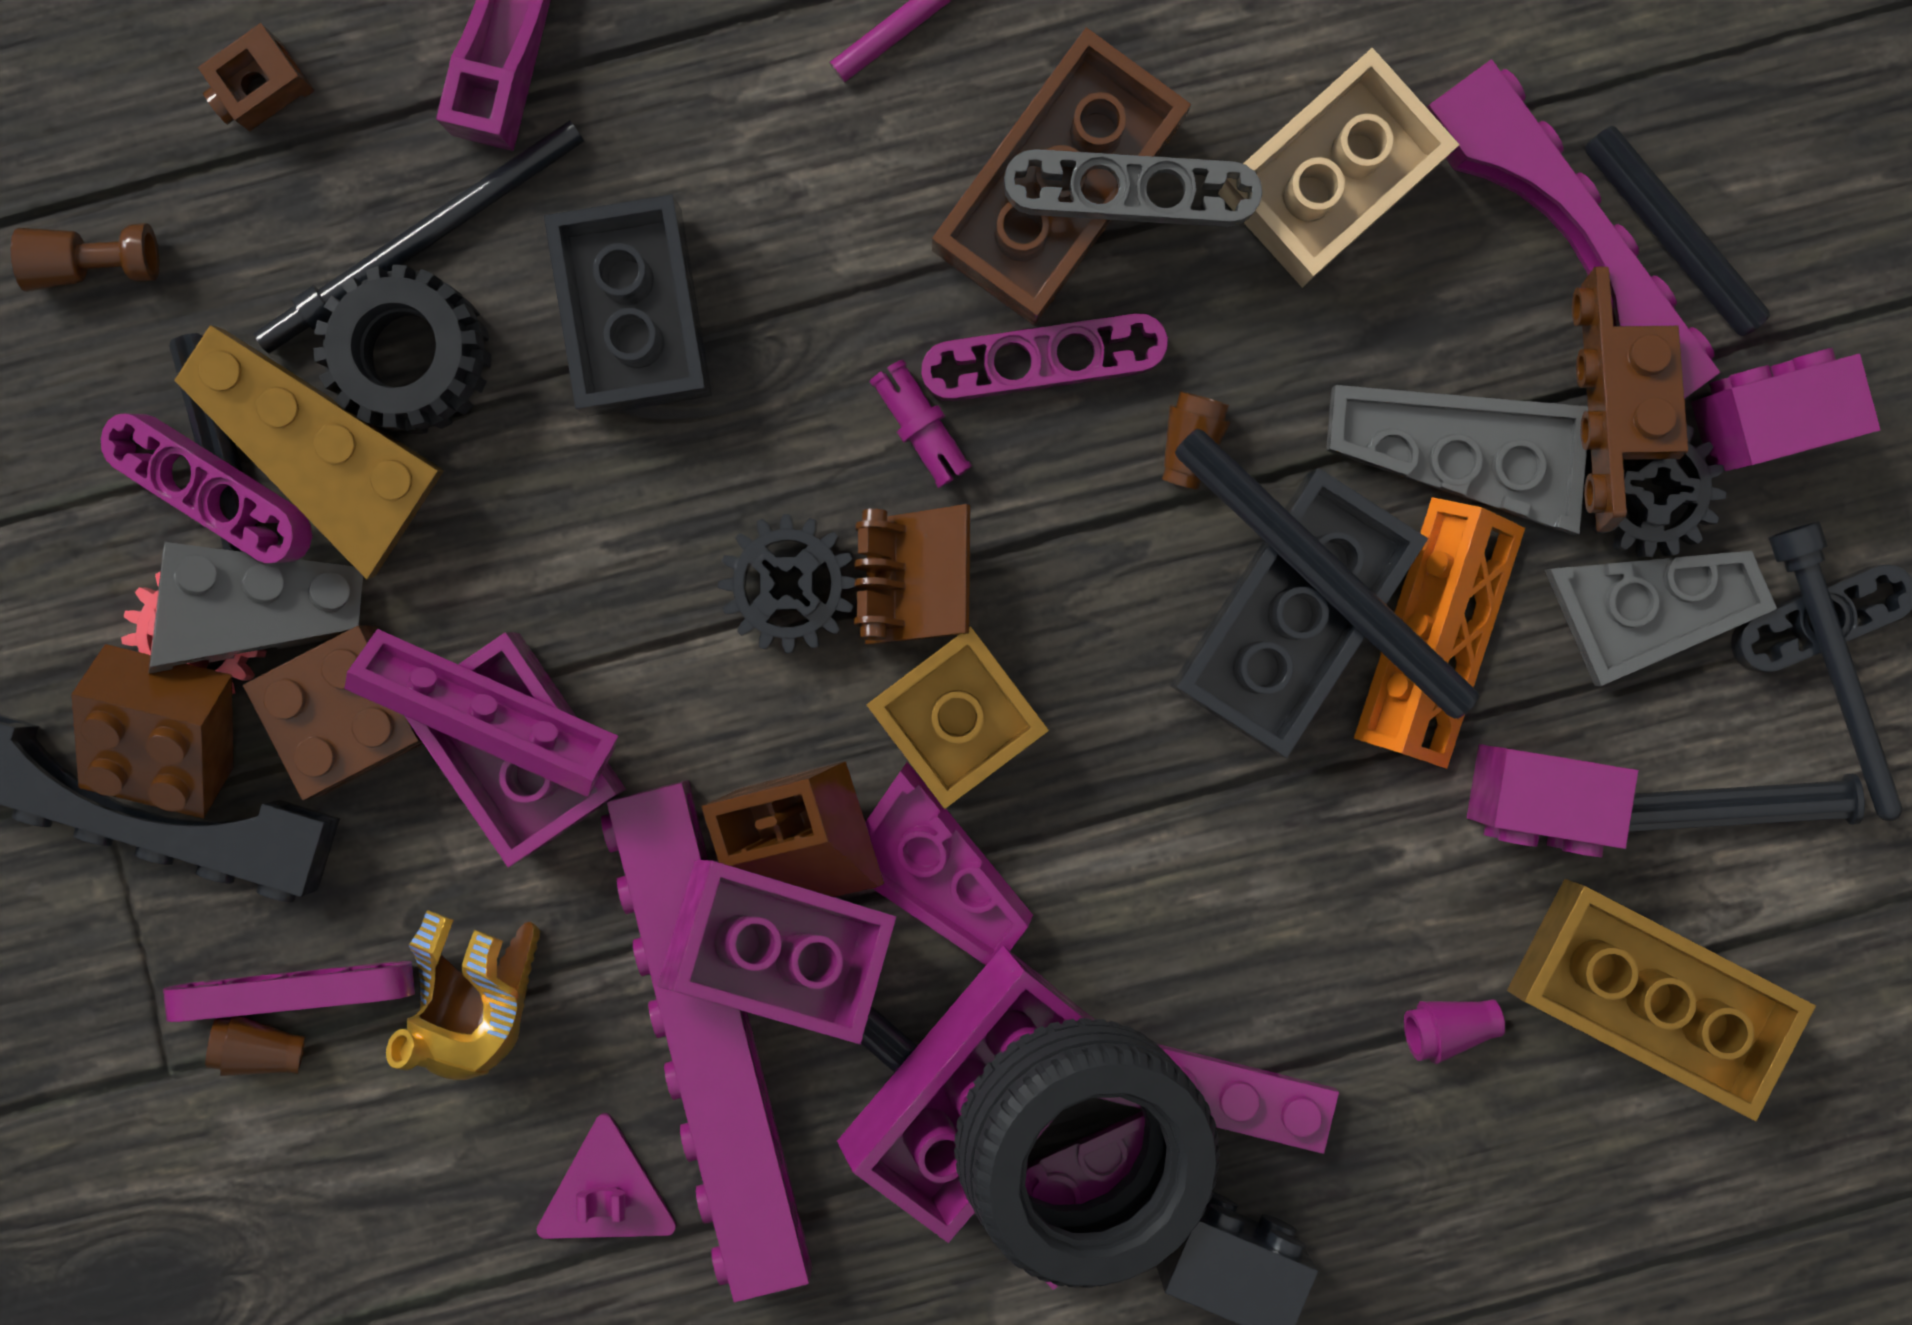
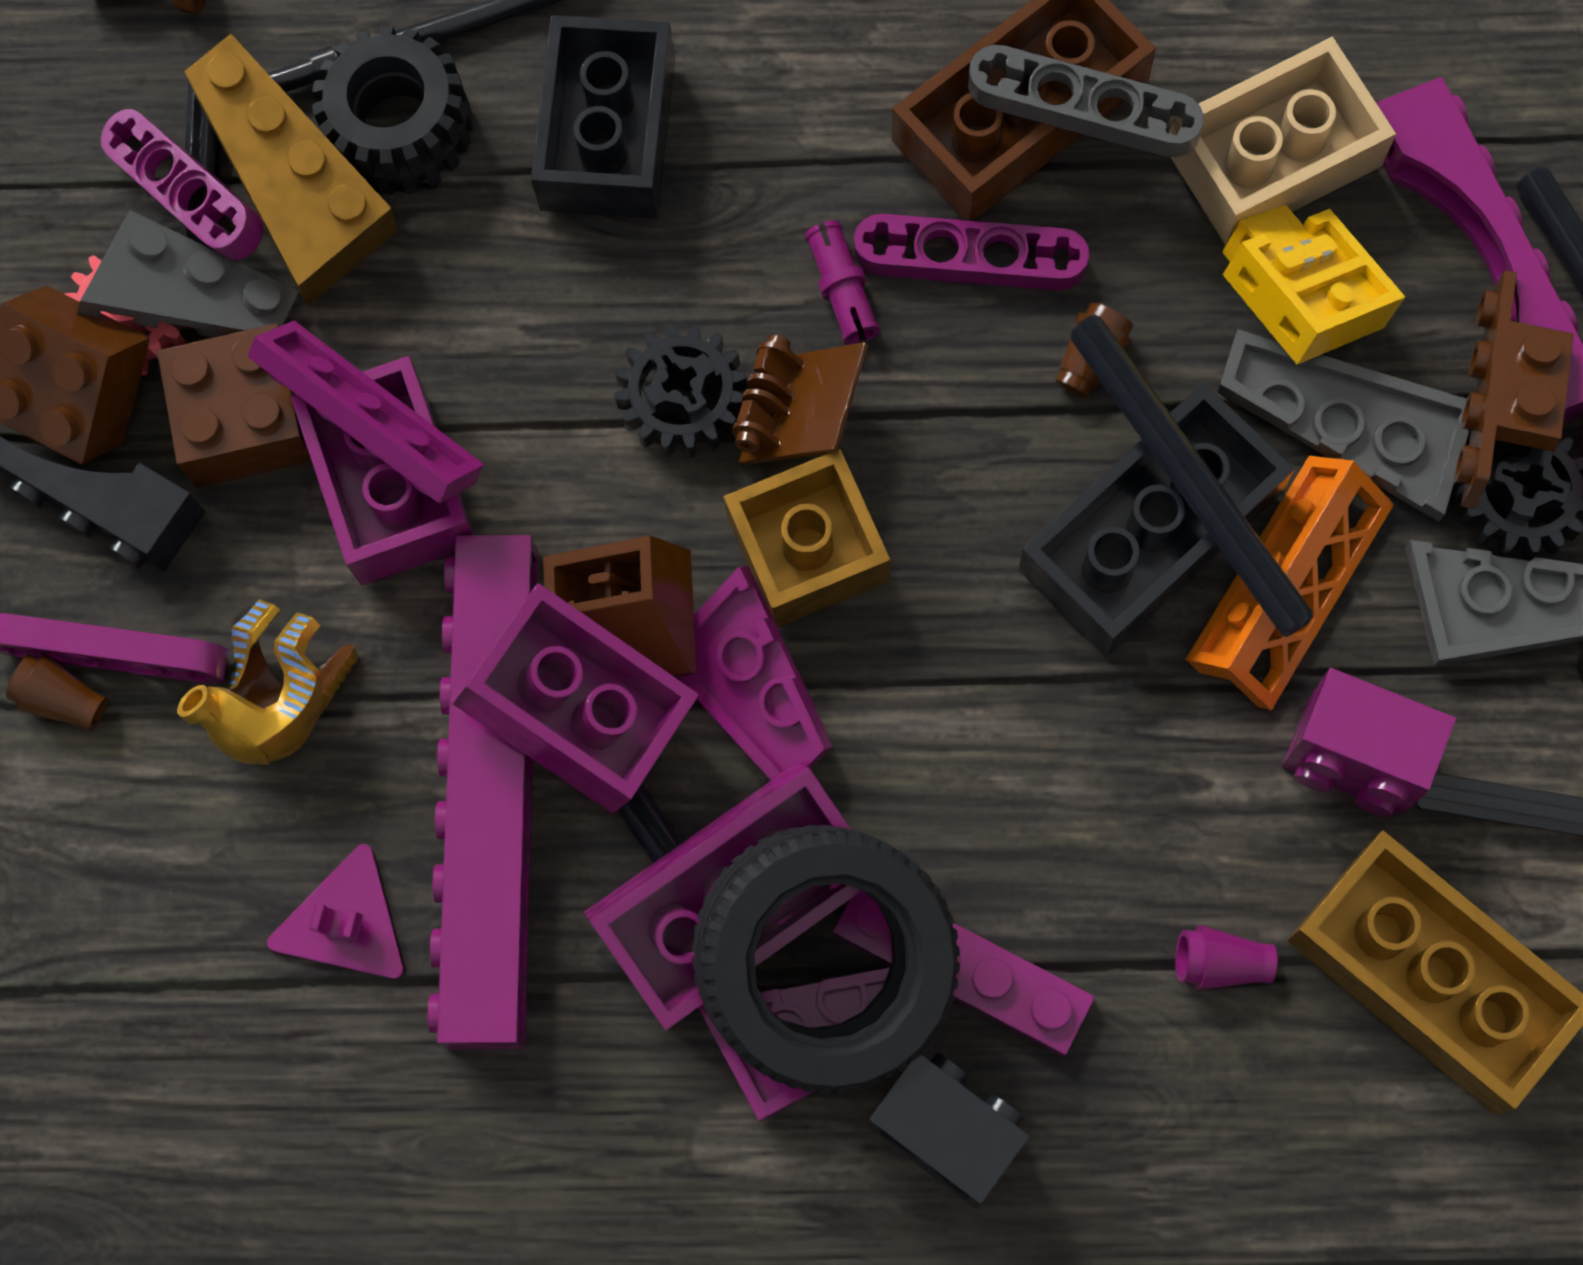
camera: 25 degrees right, 15 degrees down
none -> yellow piece [1222,205,1405,365]

